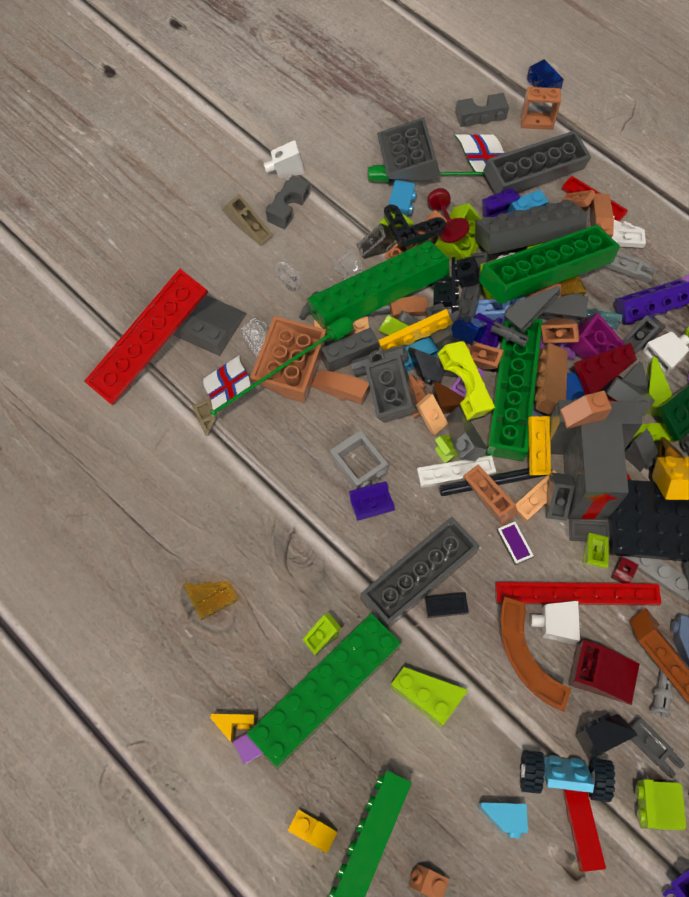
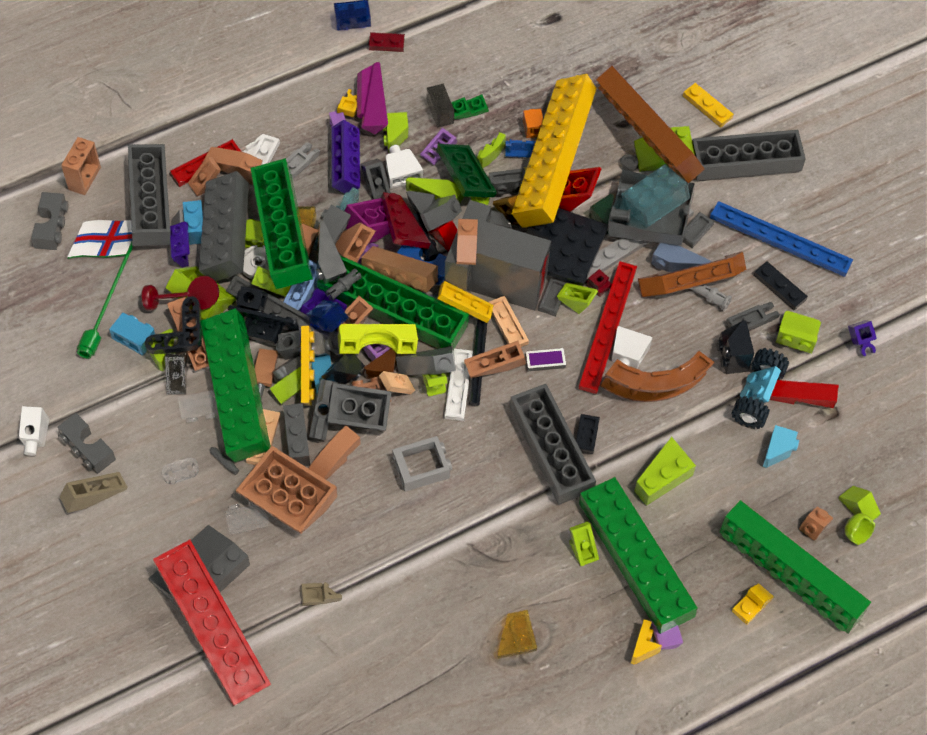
camera: 75 degrees left, 5 degrees down
flag [203,316,354,416] -> none
dark purple bracket [349,481,395,521] -> none
dark grey slope [377,117,441,180] -> none
clear blue brick [526,59,564,89] -> none
dark grey slope [546,473,575,521] -> none
dark red slope [568,640,640,705] -> none

